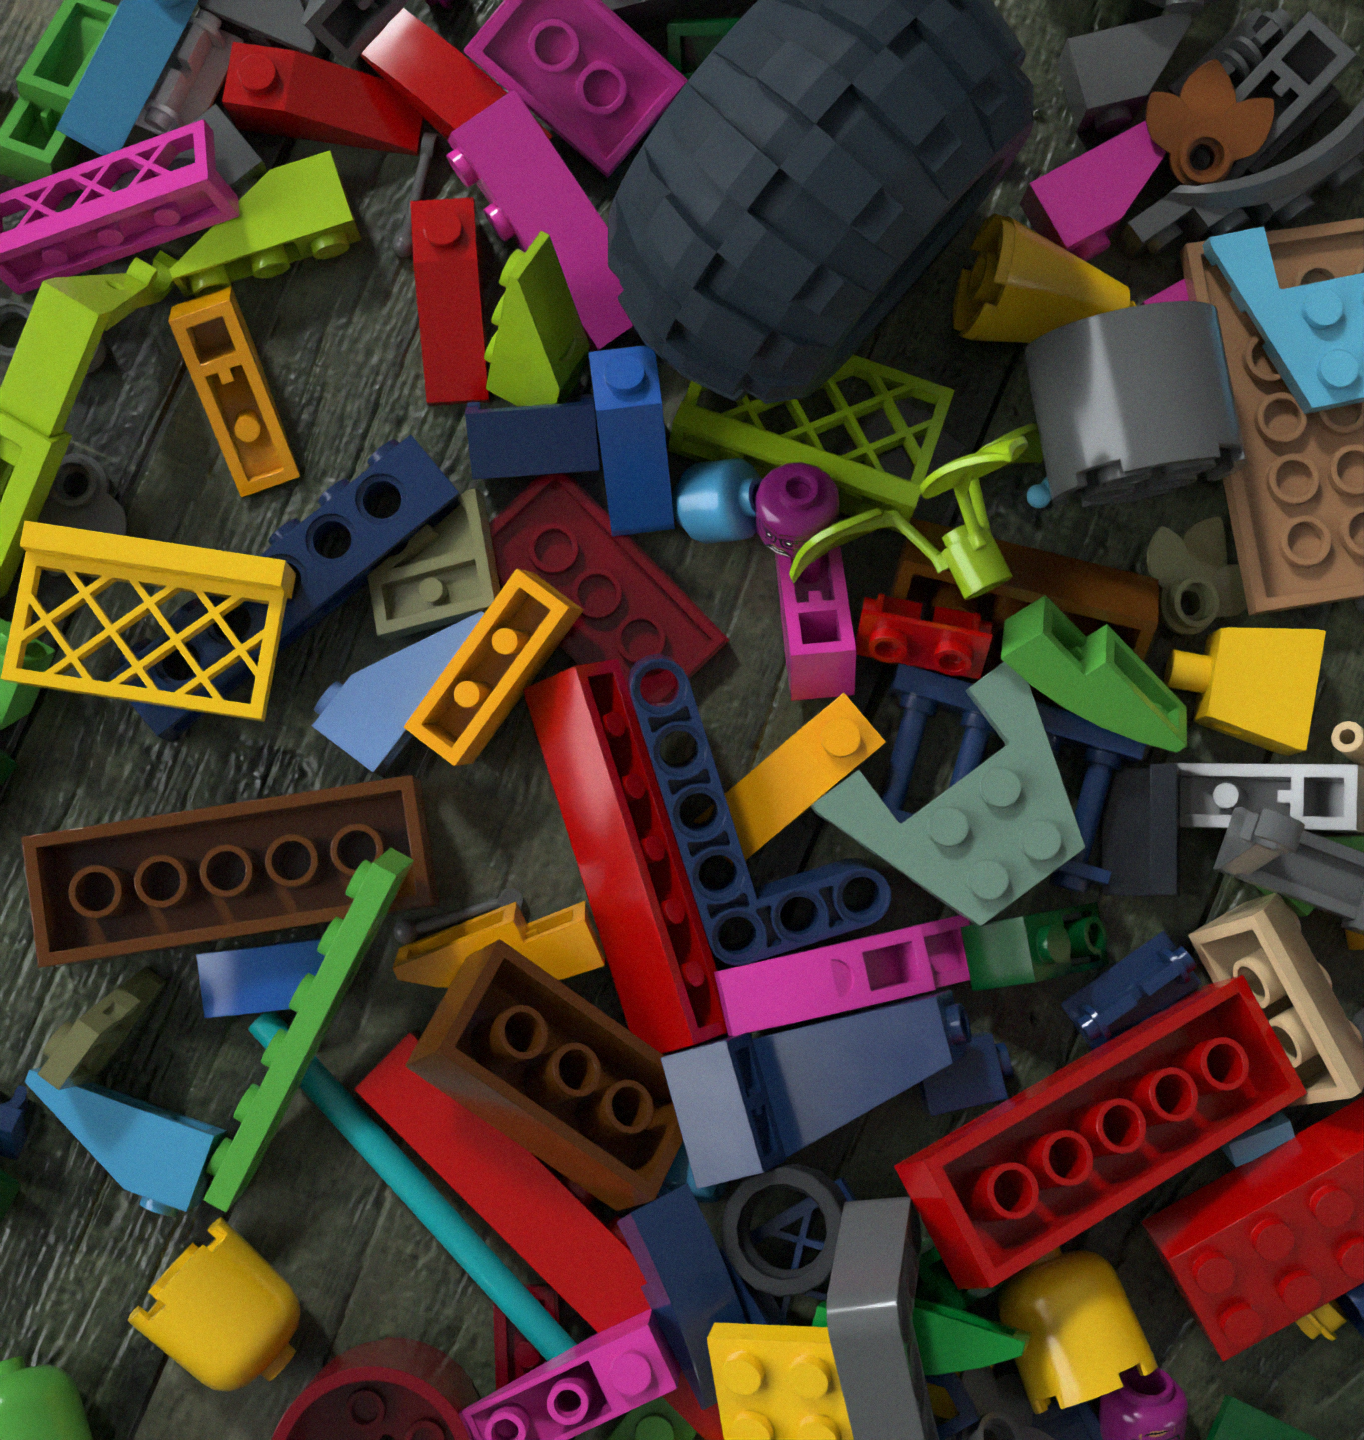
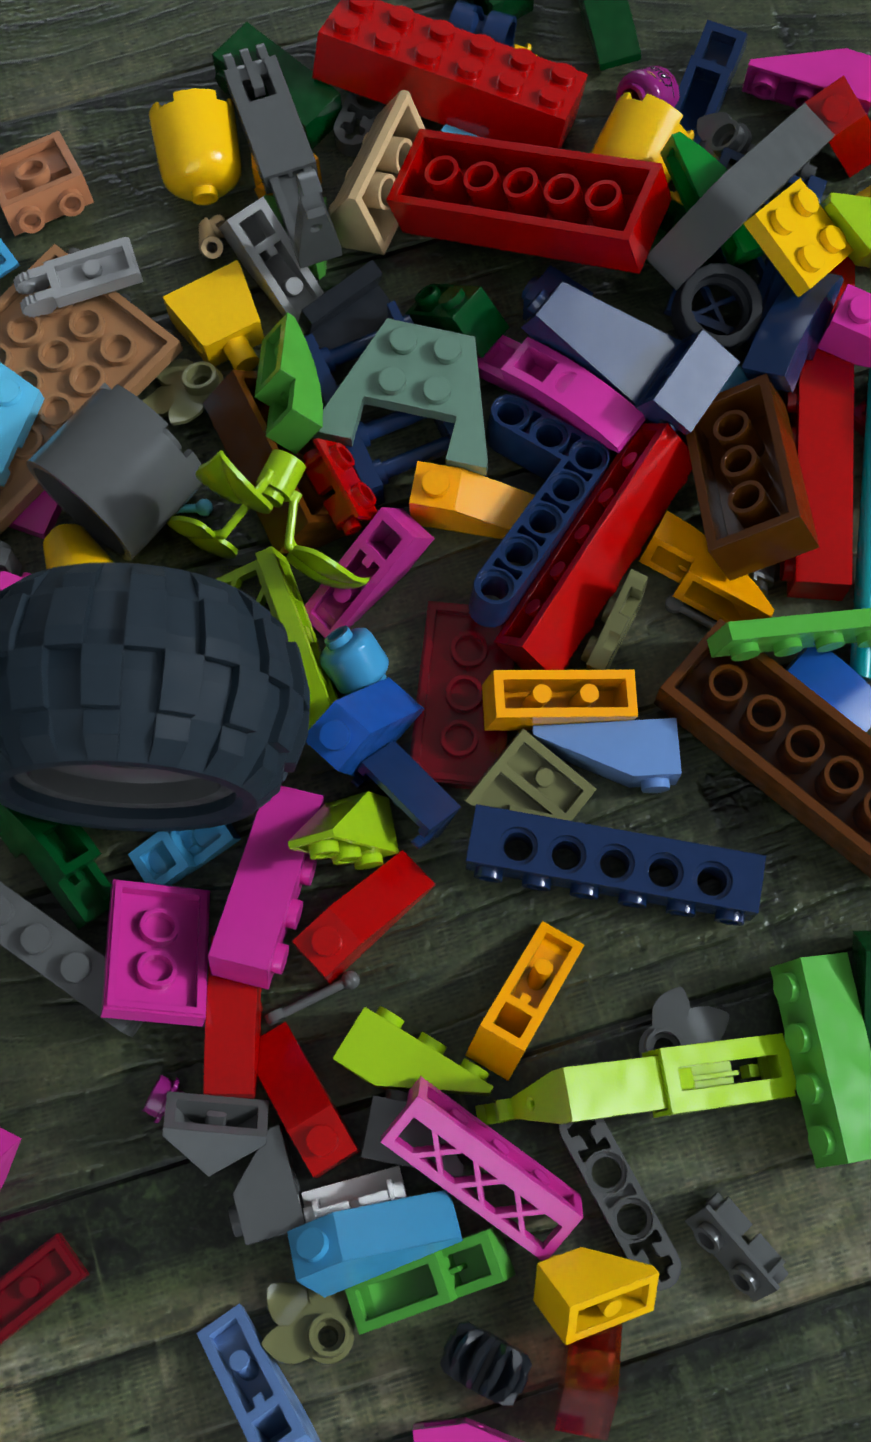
camera: 125 degrees left, 10 degrees down
yellow fence [1,520,296,722] -> none
magenta head [755,462,840,558] -> none
dark blue hinge [1060,931,1202,1050] -> none
none -> olive wing [580,569,649,670]

